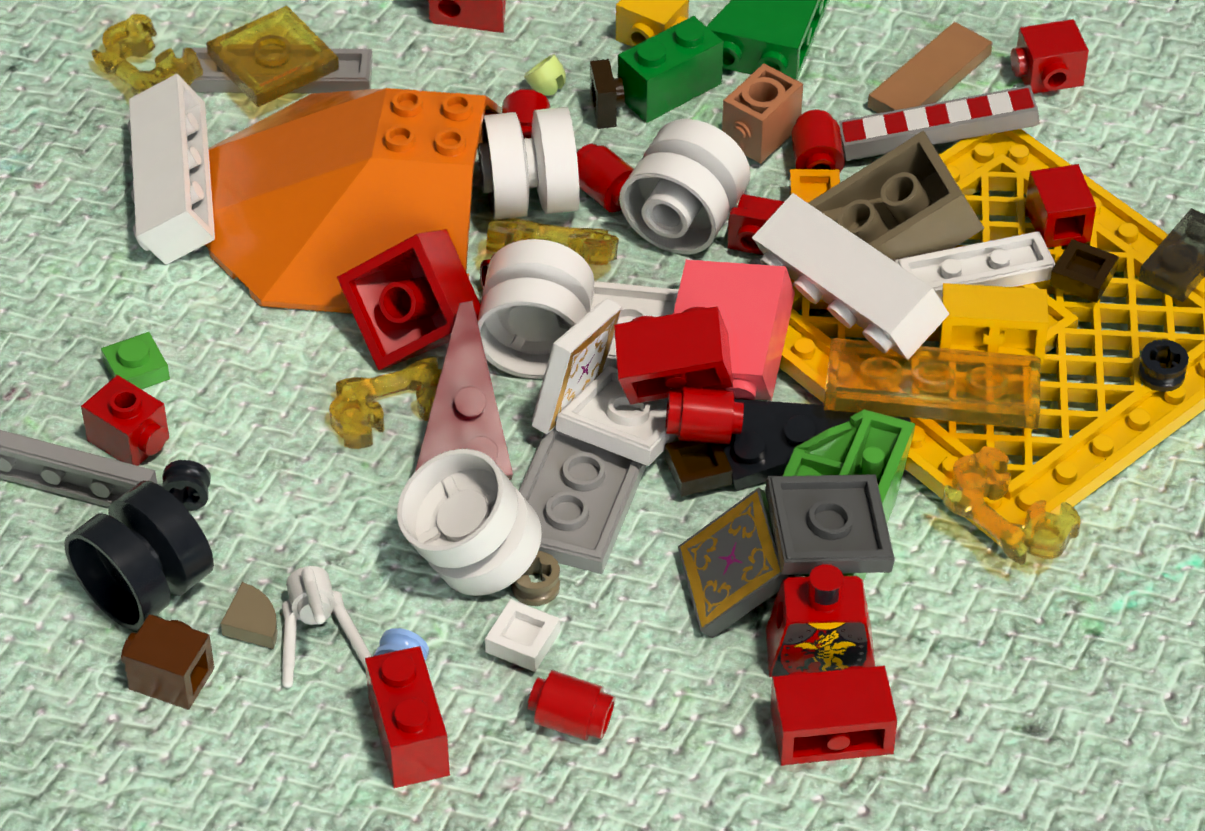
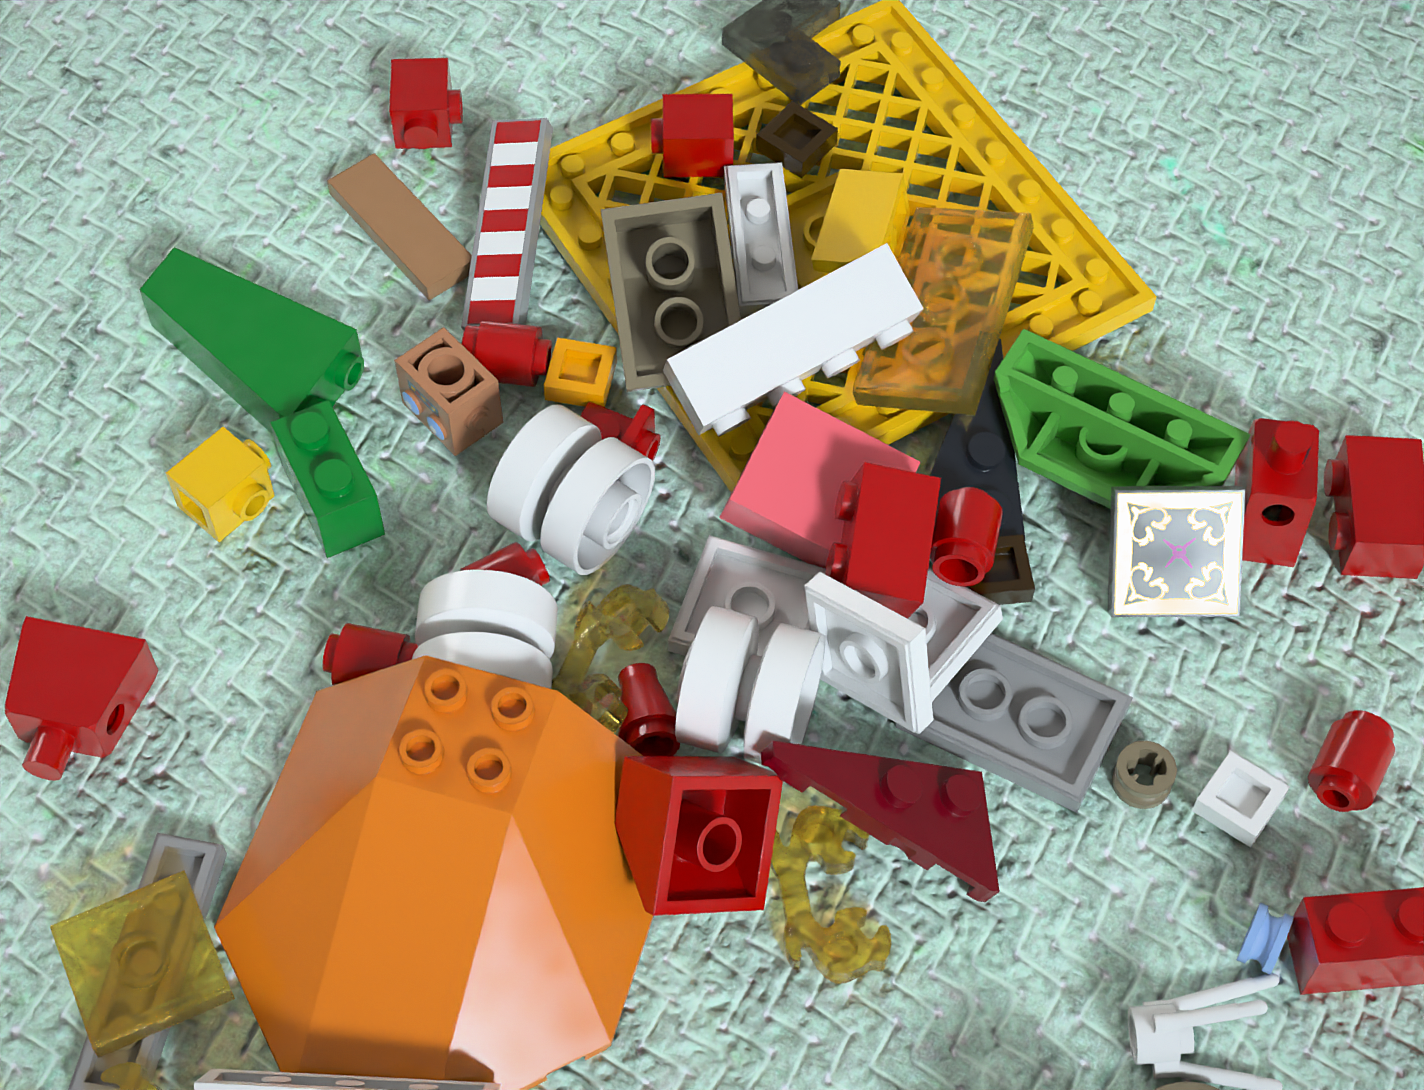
camera: 80 degrees left, 10 degrees up
white wheel [397,449,542,596] -> none
yellowish green hinge [524,54,566,95] -> none
dark brown plate [590,59,625,129] -> none
dark grey tile [765,474,895,575] -> none
clear yellow helmet [943,446,1081,565] -> none
black bush [1138,339,1189,392] -> none

